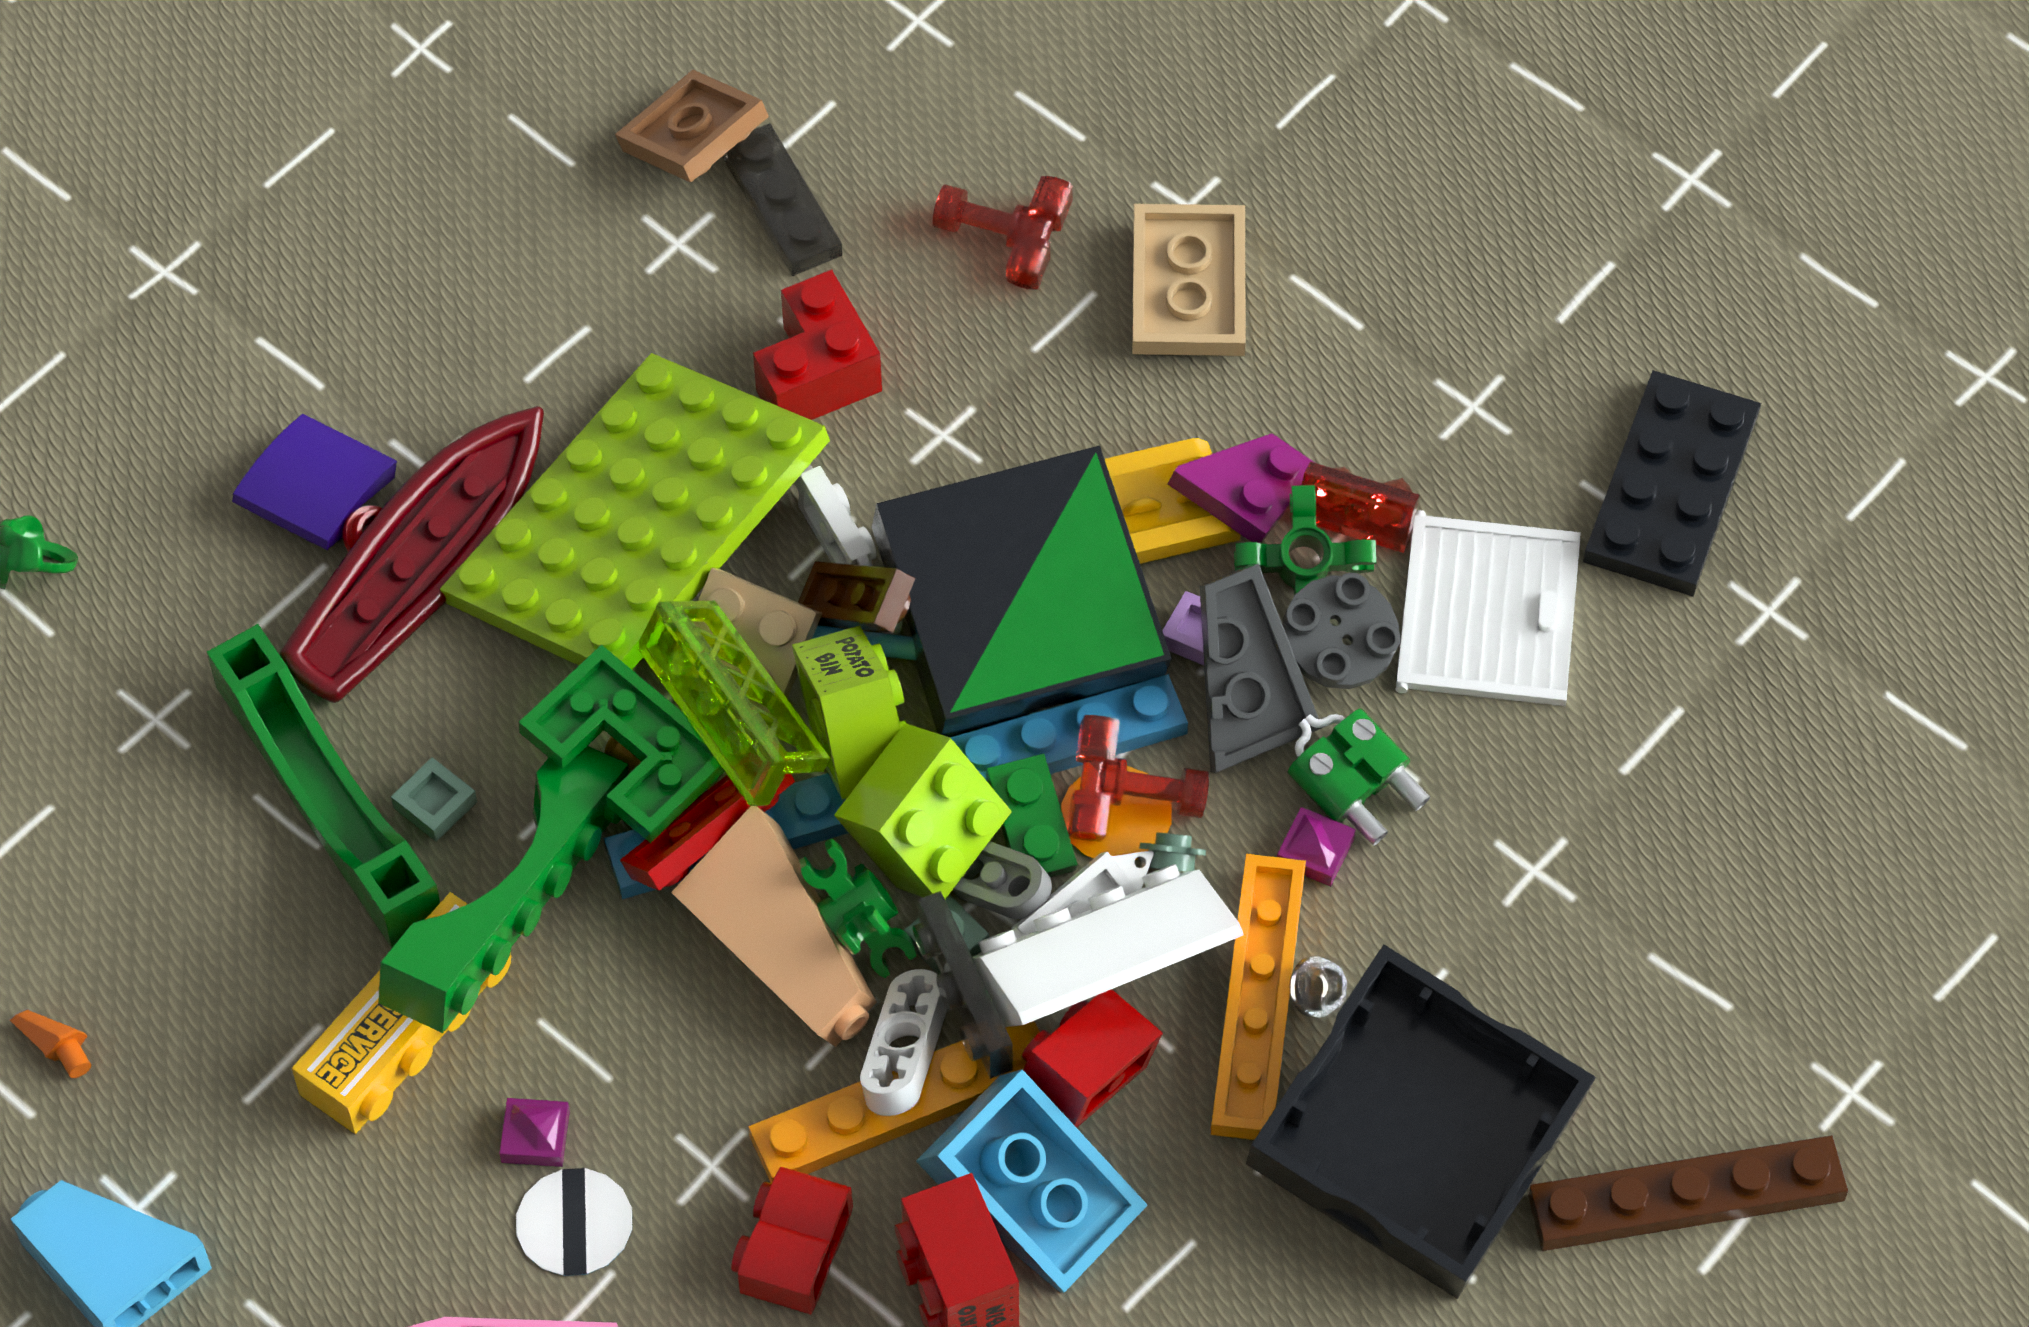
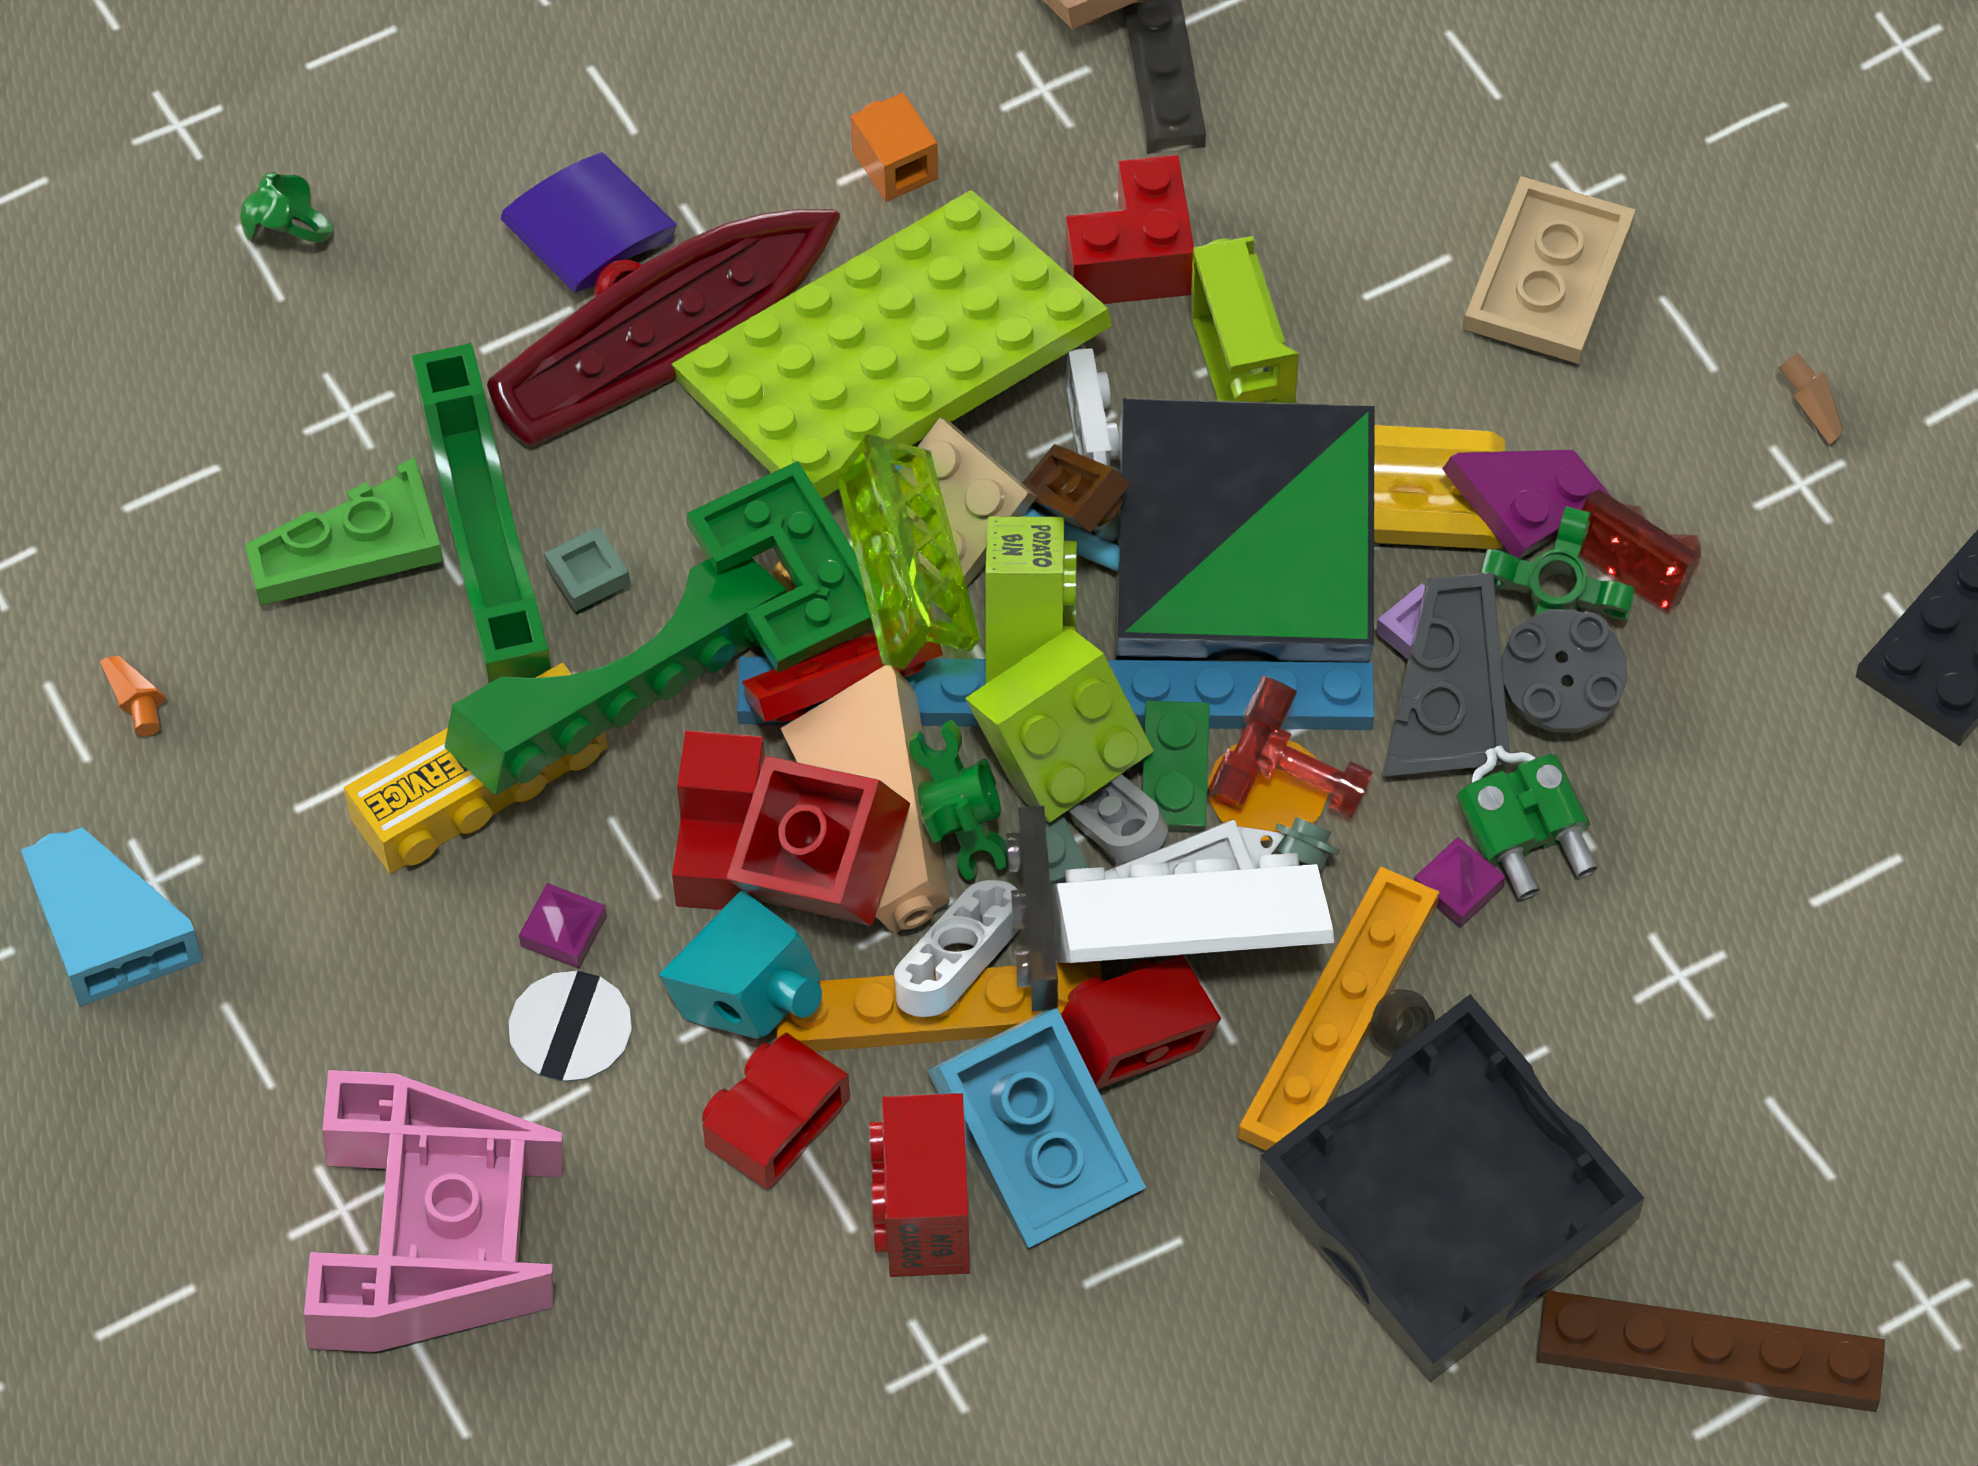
camera: 20 degrees right, 0 degrees up
clear red bar [933,176,1073,290] -> none
white piece [1396,510,1581,706] -> none
none -> bright green wing [244,457,443,606]
none -> teal torso [658,891,822,1039]
none -> red brick [672,730,765,910]
none -> red brick [726,756,911,926]
none -> orange brick [850,92,938,202]
none -> lime window [1190,236,1299,403]
none -> medium nougat bar [1778,352,1843,445]

